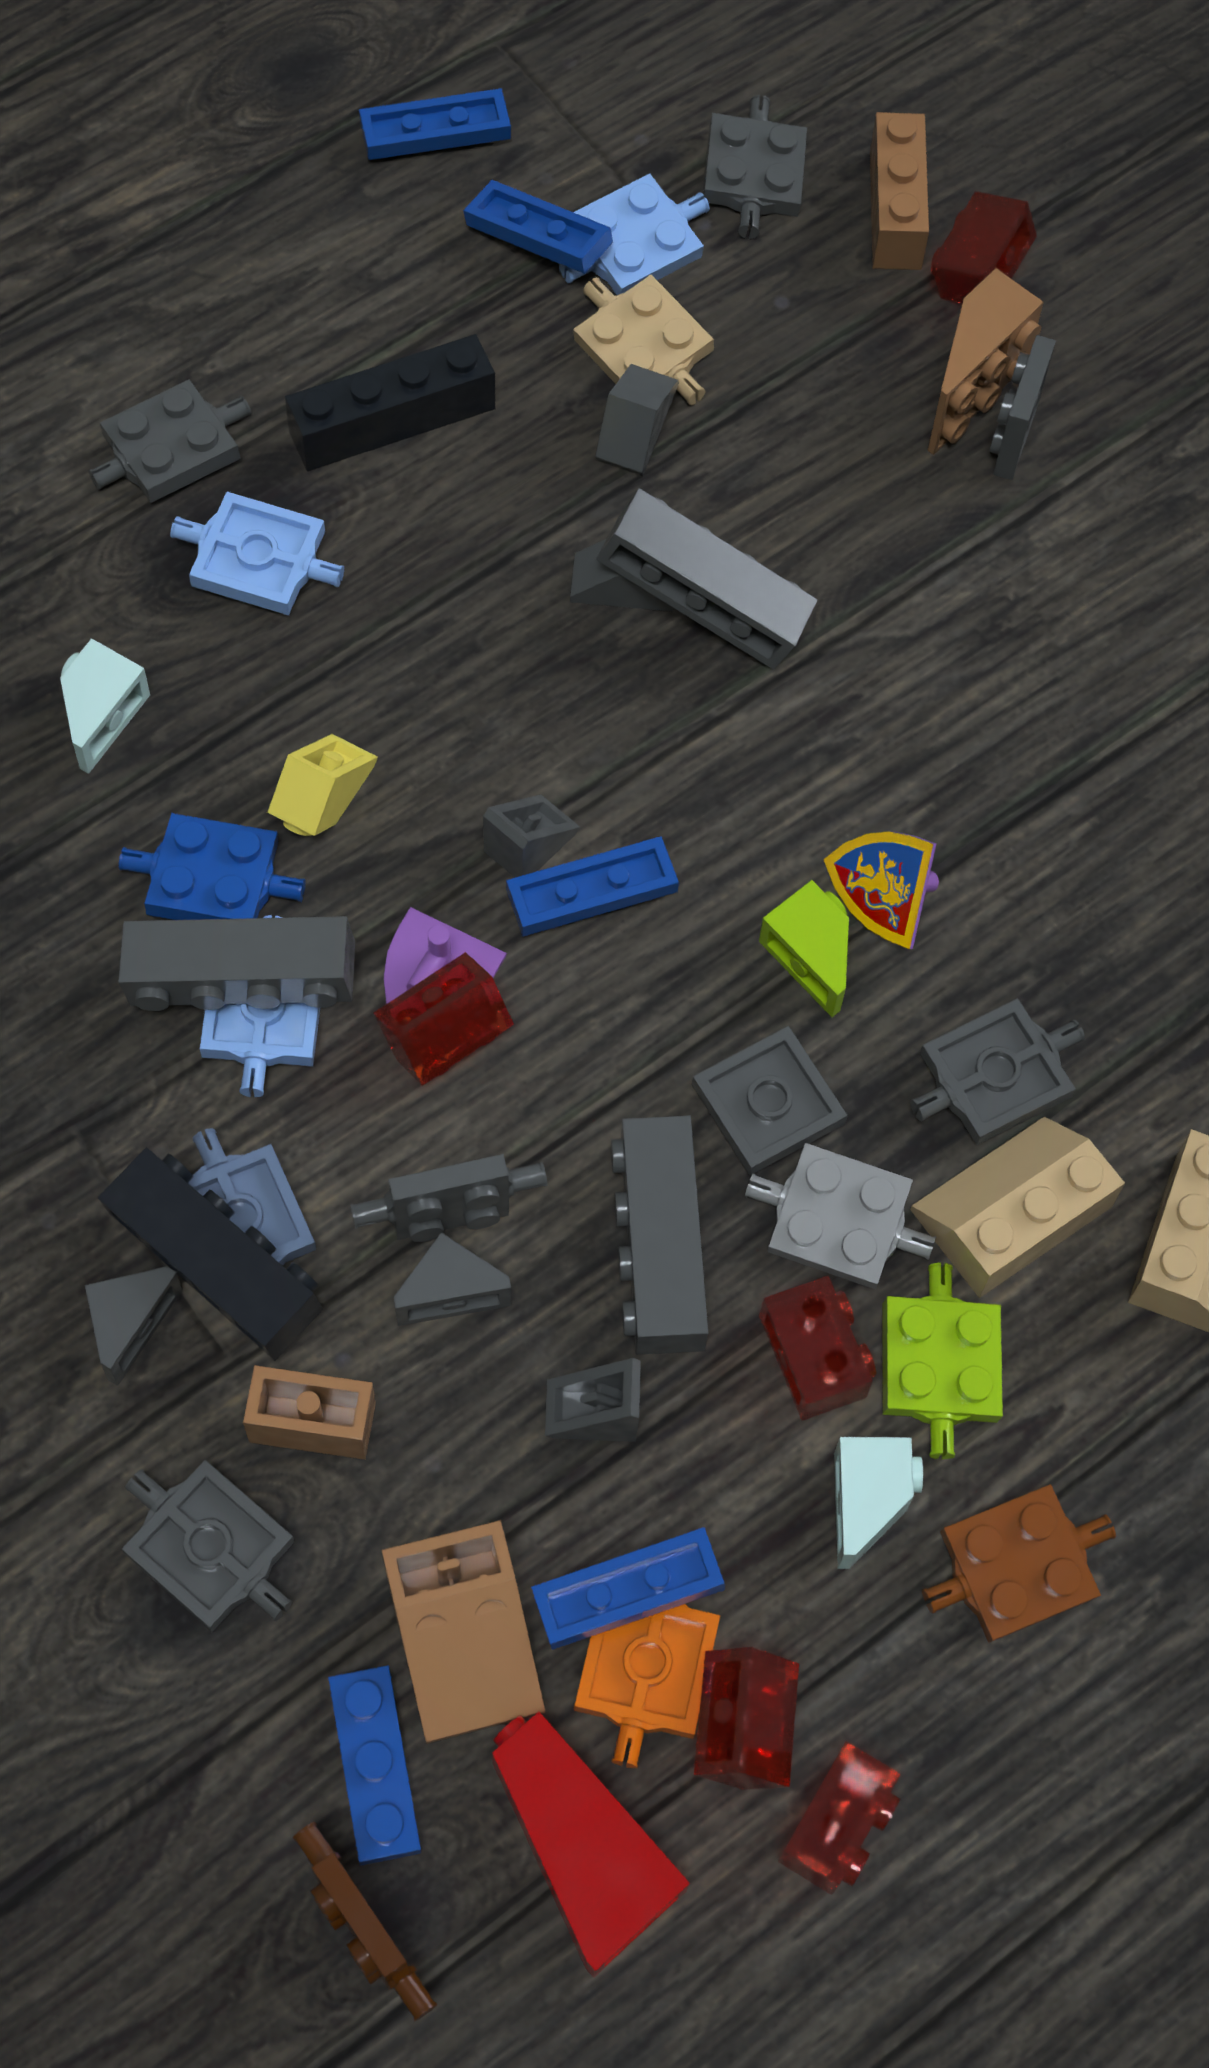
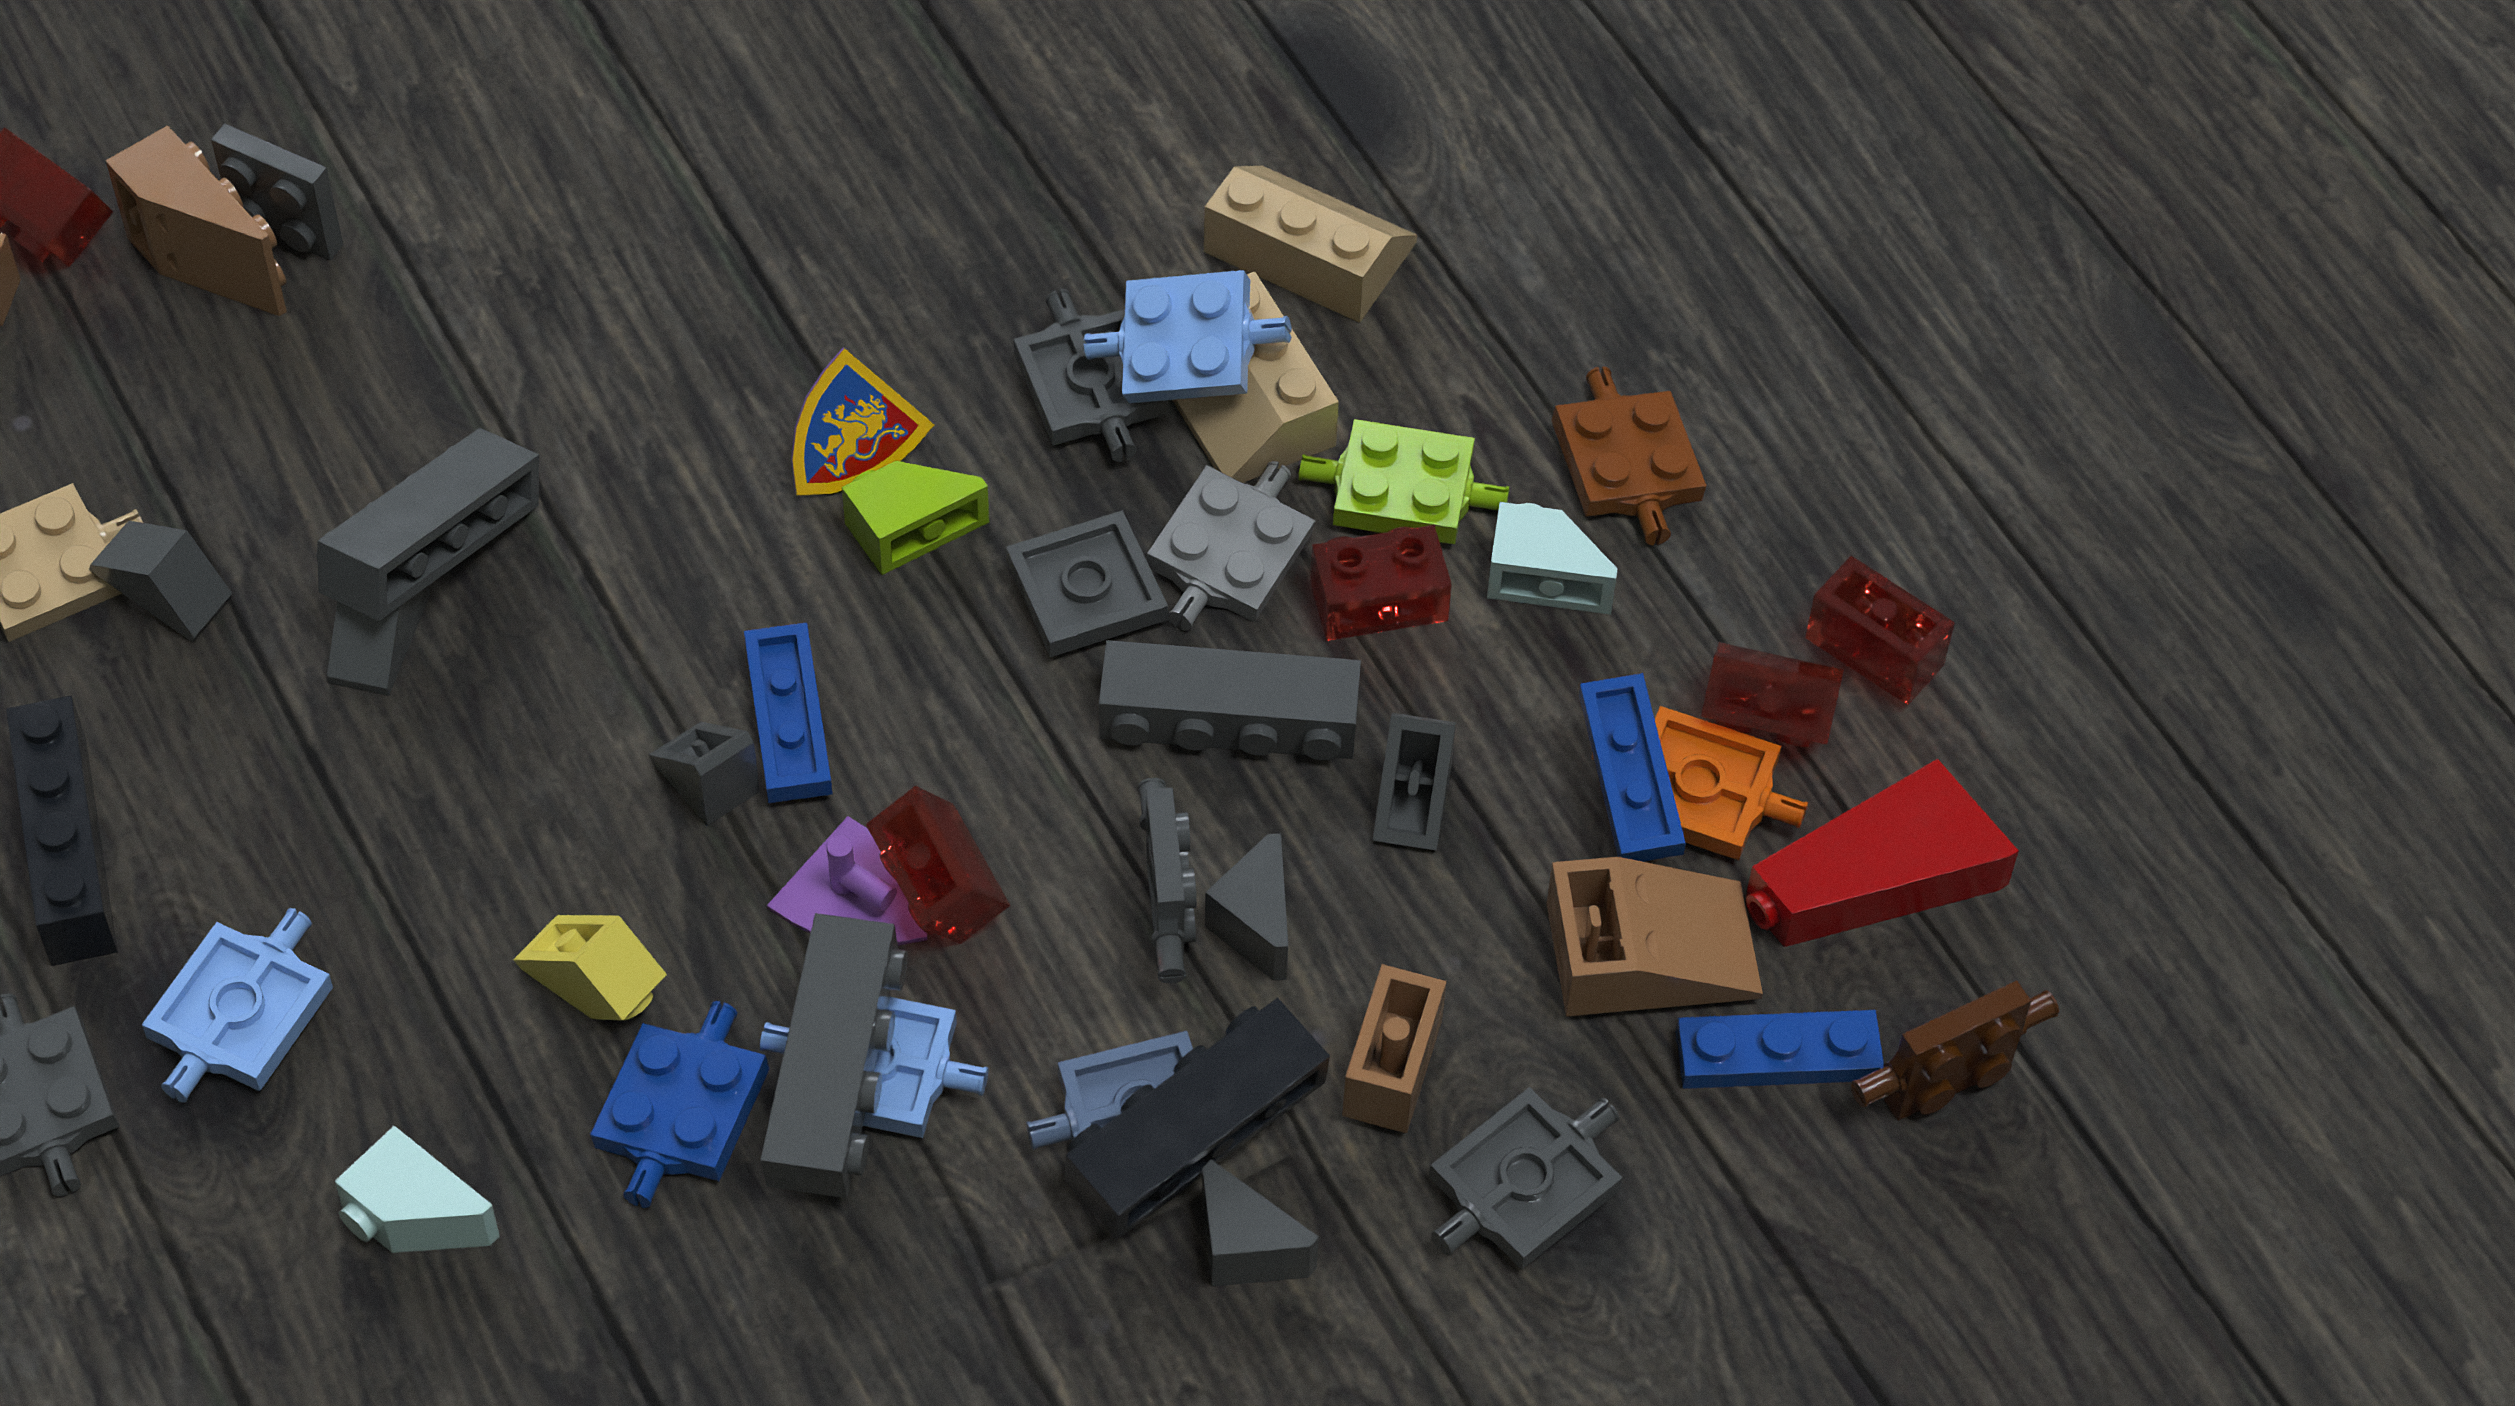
camera: 80 degrees left, 10 degrees down
none -> light blue plate [1084,270,1292,403]

